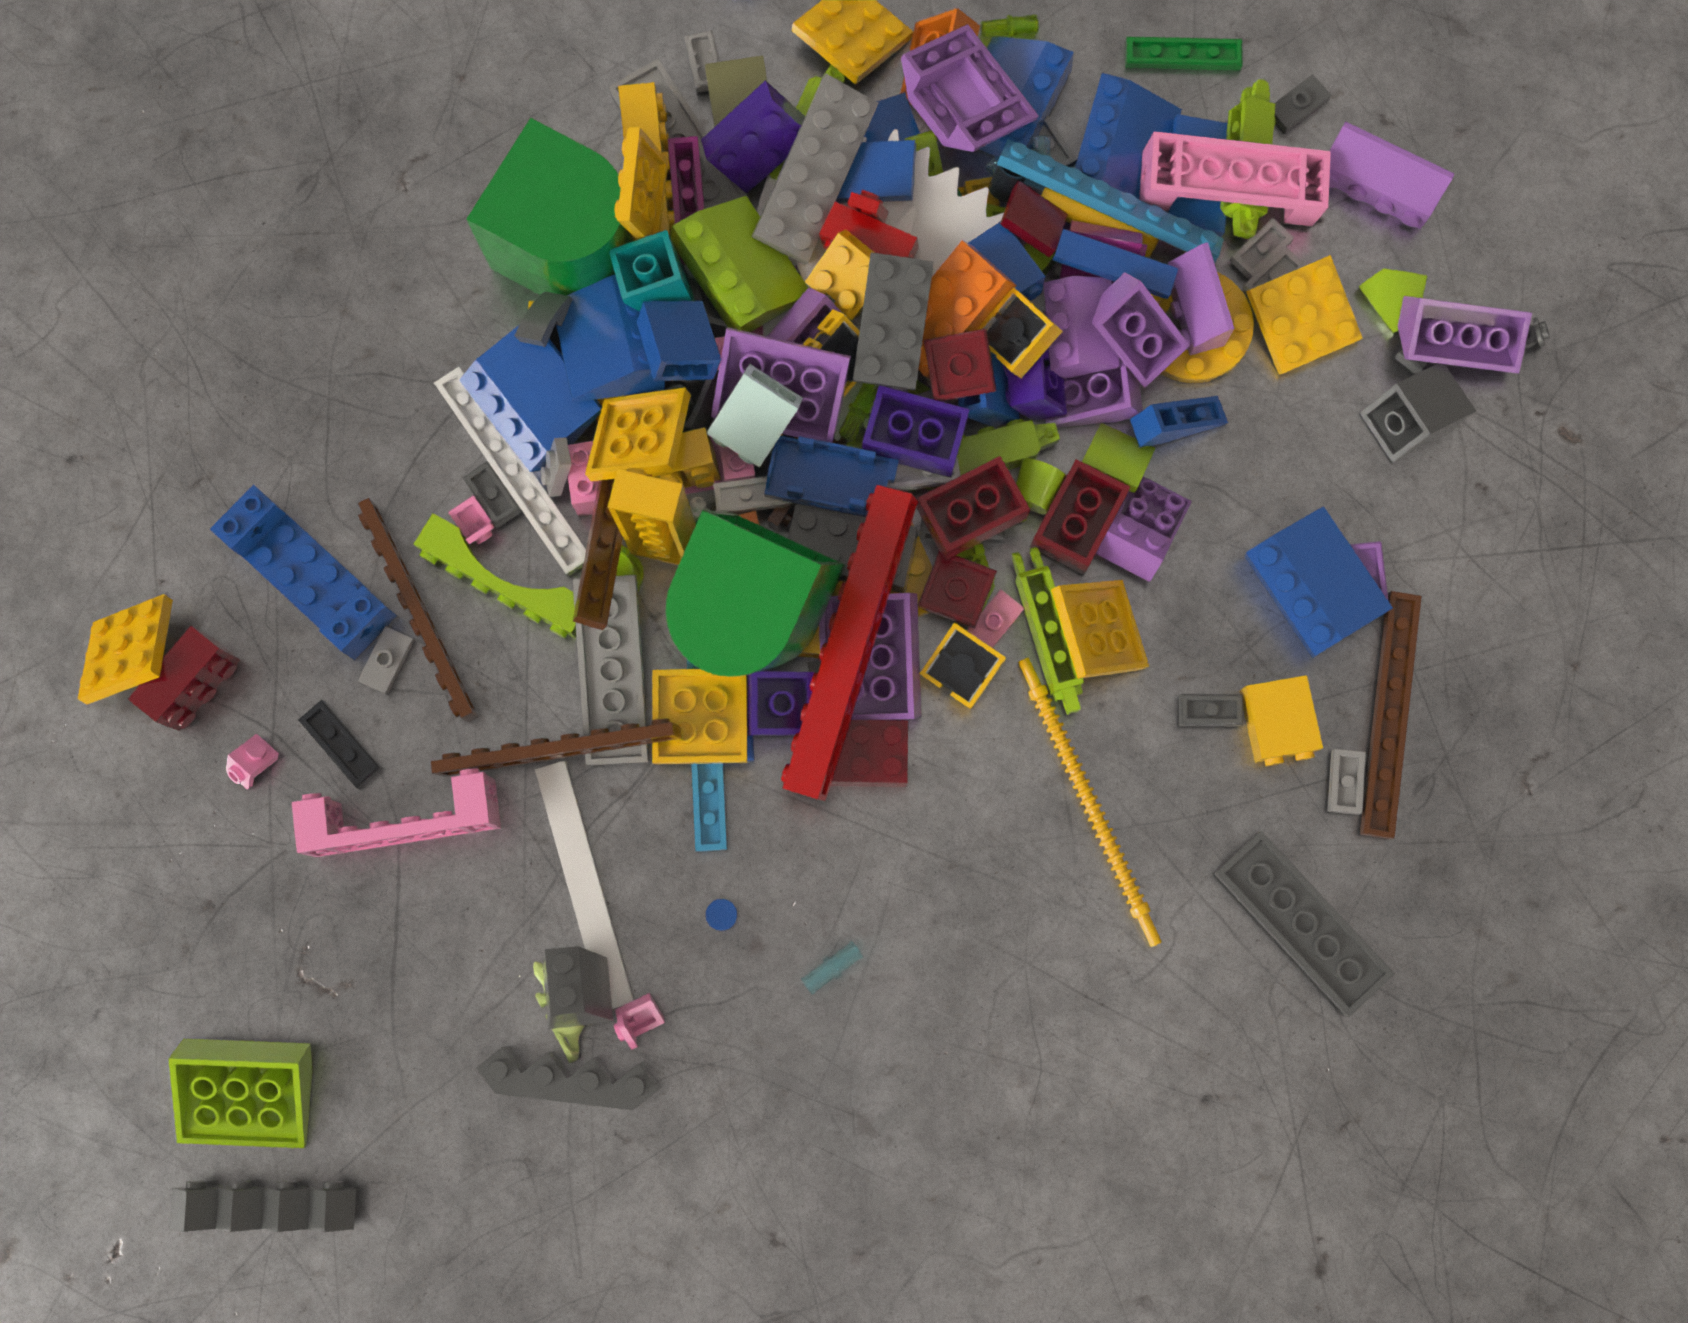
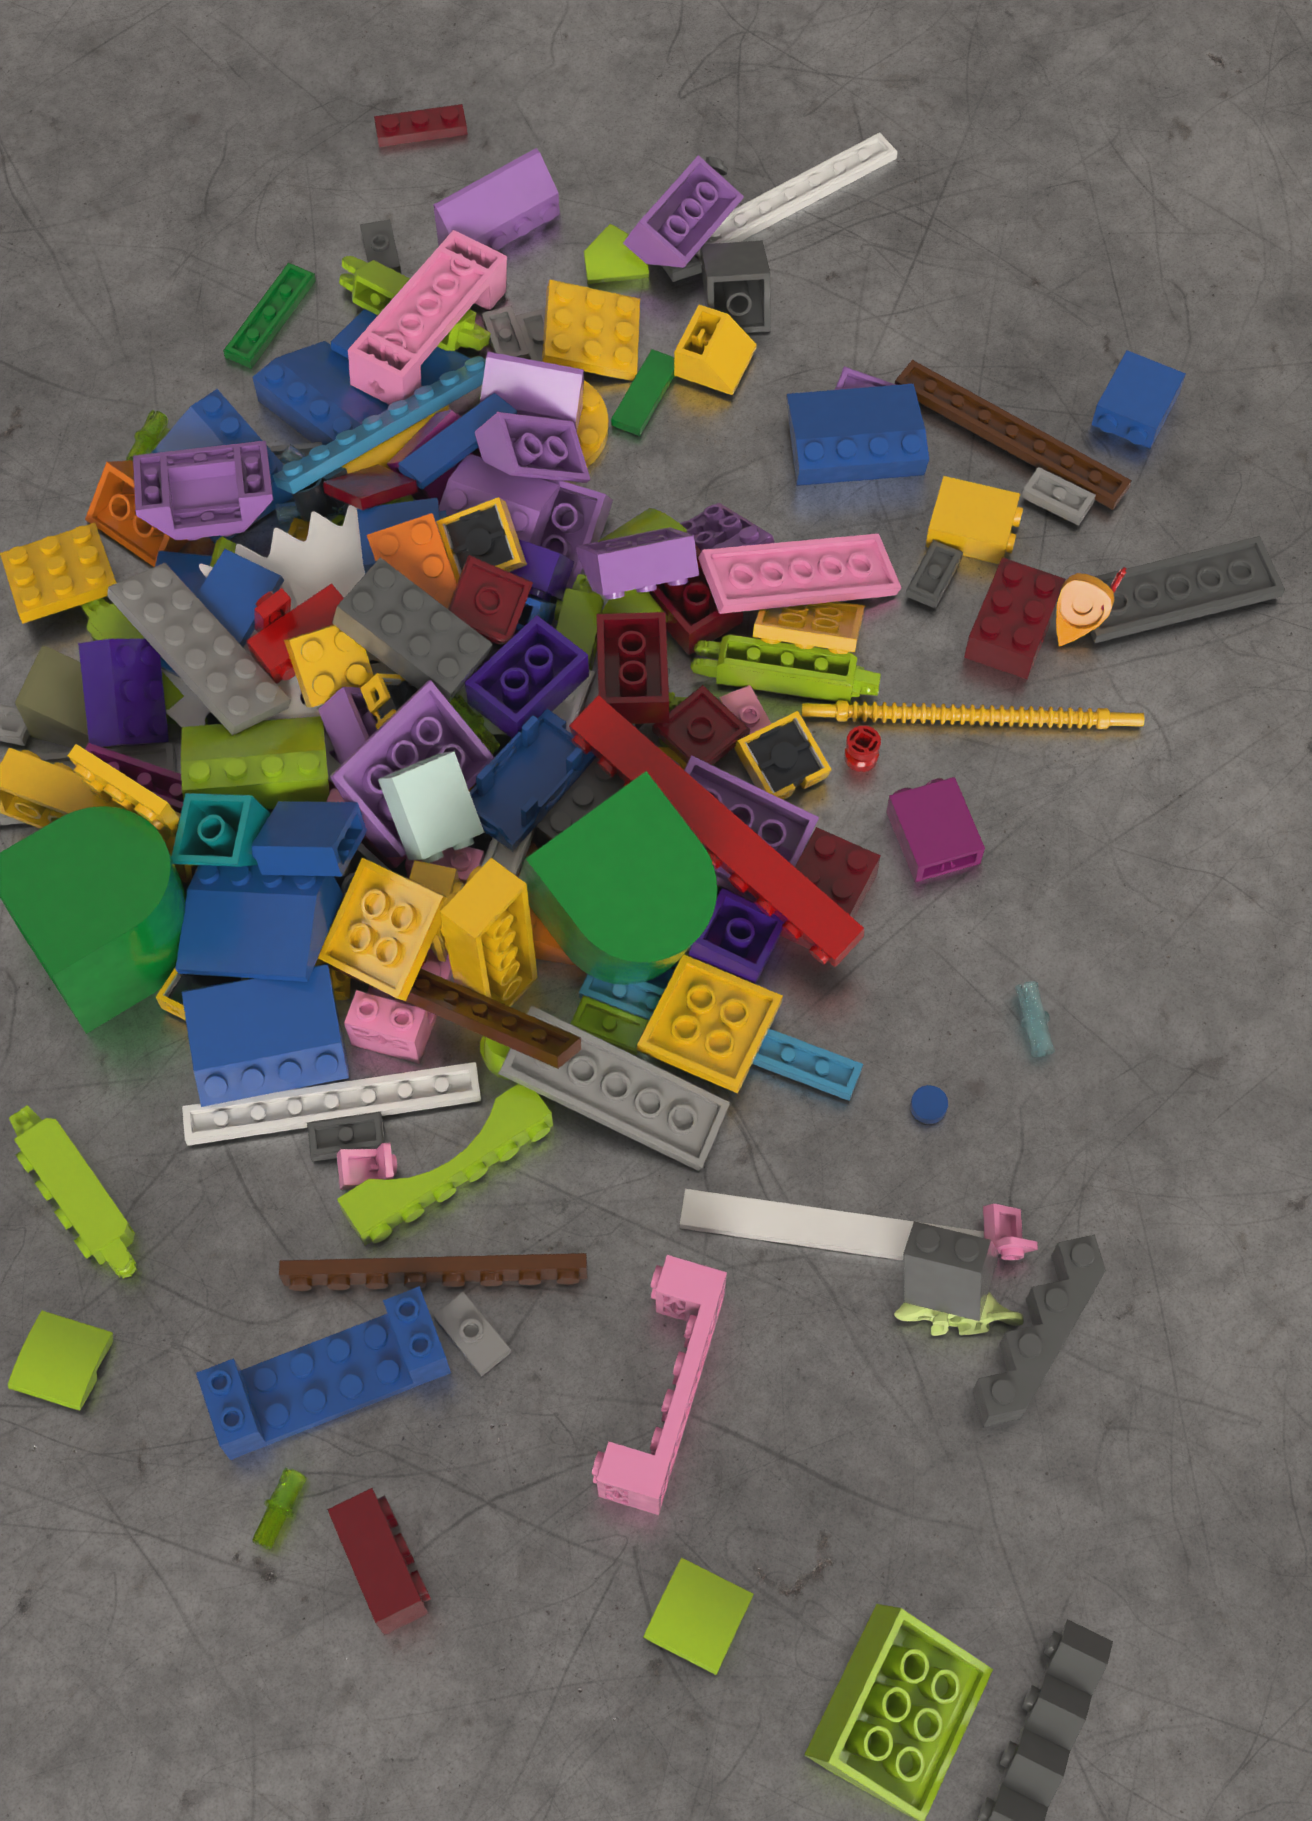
camera: 65 degrees left, 15 degrees down
yellow plate [77,594,173,704] -> none
bright pink bracket [226,734,279,789] -> none
black tile [298,700,383,789] -> none
reddish brown plate [431,718,682,777] -> none
dark grey slope [515,291,573,347] -> none
light grey plate [541,438,572,497] -> none
blue slope [1130,396,1228,447] -> none
none -> lime slope [8,1310,113,1411]
none -> lime hinge [9,1105,137,1279]
none -> clear neon green axle [253,1468,307,1550]
none -> dark red plate [374,104,468,147]
none -> lime plate [570,995,649,1056]
none -> medium lavender slope [576,527,699,599]
none -> green tile [611,349,675,436]
none -> lime slope [643,1557,754,1675]
none -> yellow slope [674,304,757,395]
none -> white tile [695,132,897,263]
none -> bright pink plate [698,534,902,614]
none -> red wheel [844,726,881,772]
none -> magenta brick [886,777,985,883]
none -> dark red brick [964,557,1066,680]
none -> light orange piece [1056,567,1127,647]
none -> blue brick [1092,350,1186,449]

